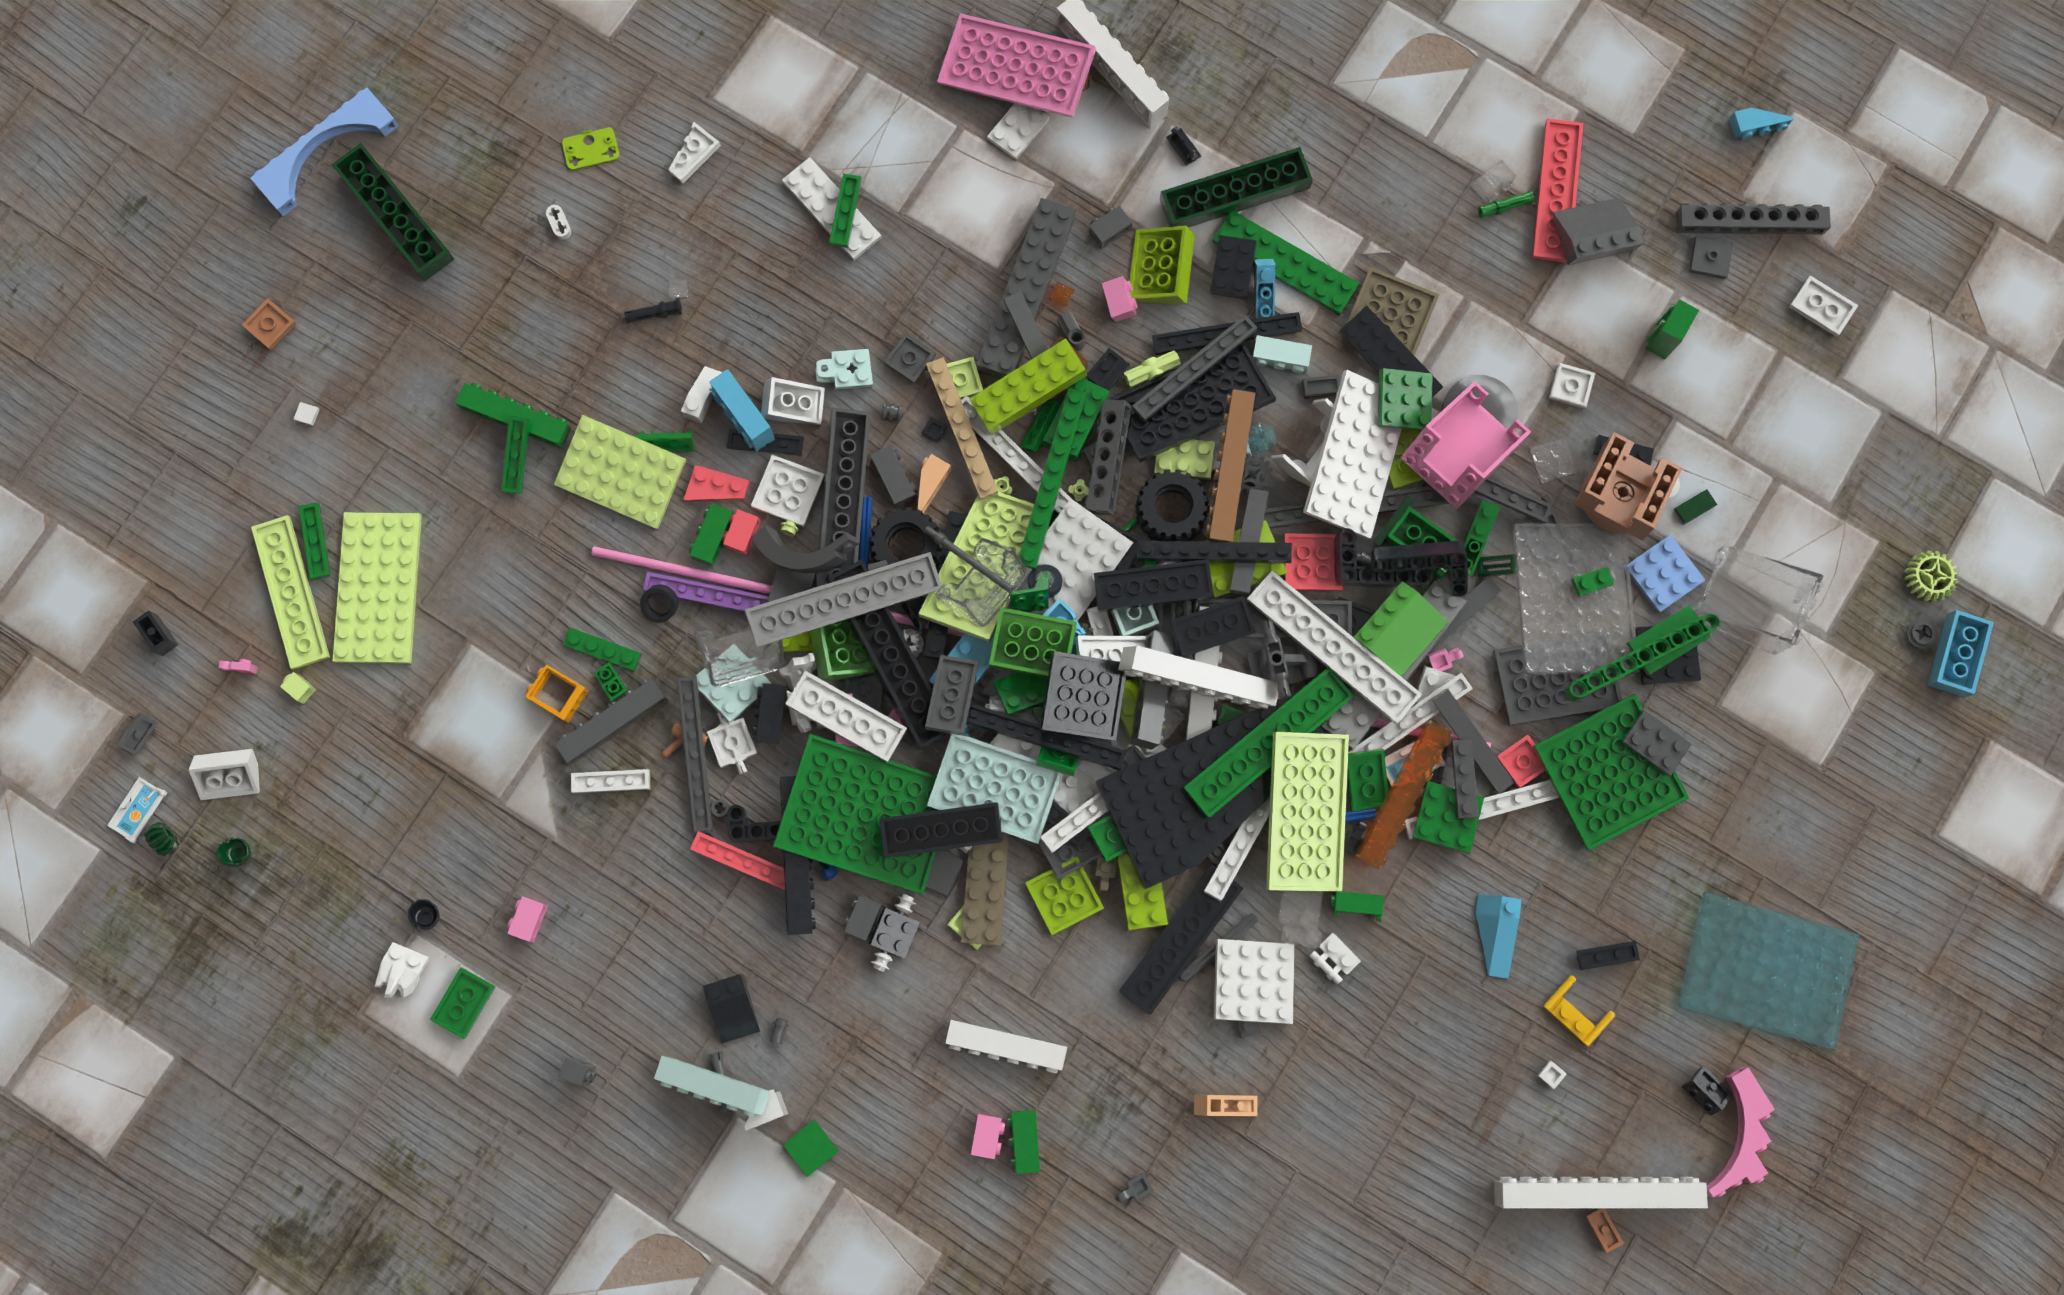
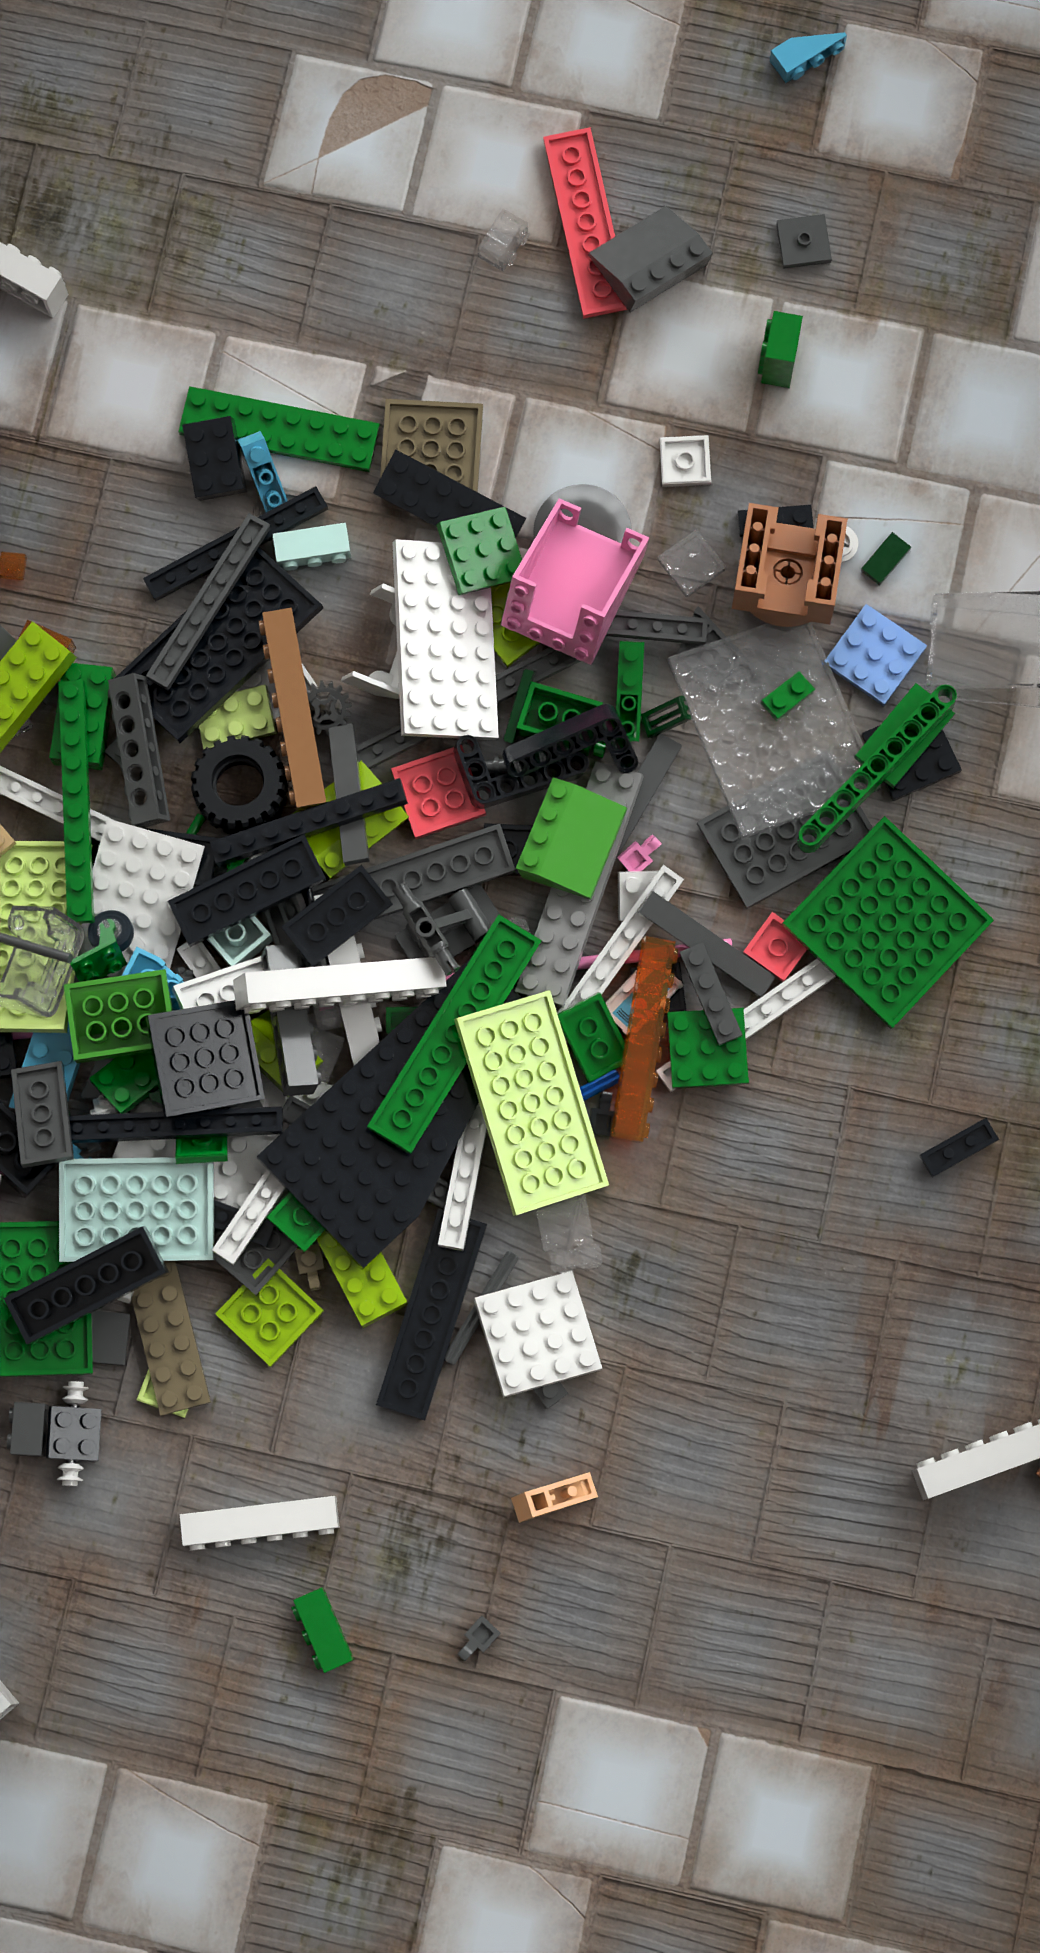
camera: 15 degrees left, 0 degrees up
green tile [783,1119,839,1177] -> none
bright pink brick [971,1114,1005,1159] -> none
yellowish green plate [994,476,1012,494] -> none
green plate [1020,399,1061,453] -> none
dark grey piece [1057,312,1085,351] -> none
yellowish green plate [1068,479,1089,502] -> none
black plate [1086,348,1130,391] -> none
dark grey brick [1089,205,1132,249] -> none
bright pink brick [1102,276,1138,322] -> none
yellowish green piece [1123,350,1181,388] -> none
lime slope [1130,226,1195,305] -> none
dark green brick [1160,147,1313,227] -> none
black hinge [1166,127,1202,166] -> none
white plate [1247,571,1422,725] -> none
clear light blue brick [1248,424,1277,453] -> none
dark grey tile [1302,375,1340,398] -> none
white plate [1309,933,1361,985] -> none
green brick [1330,891,1384,922] -> none
medium azure wedge [1475,894,1522,979] -> none
green pin [1478,191,1534,218] -> none
white plate [1537,1061,1566,1089] -> none
yellow plate [1543,975,1615,1047] -> none
dark grey plate [1621,710,1692,776] -> none
dark grey brick [1676,203,1831,235] -> none
white plate [1789,276,1858,337] -> none

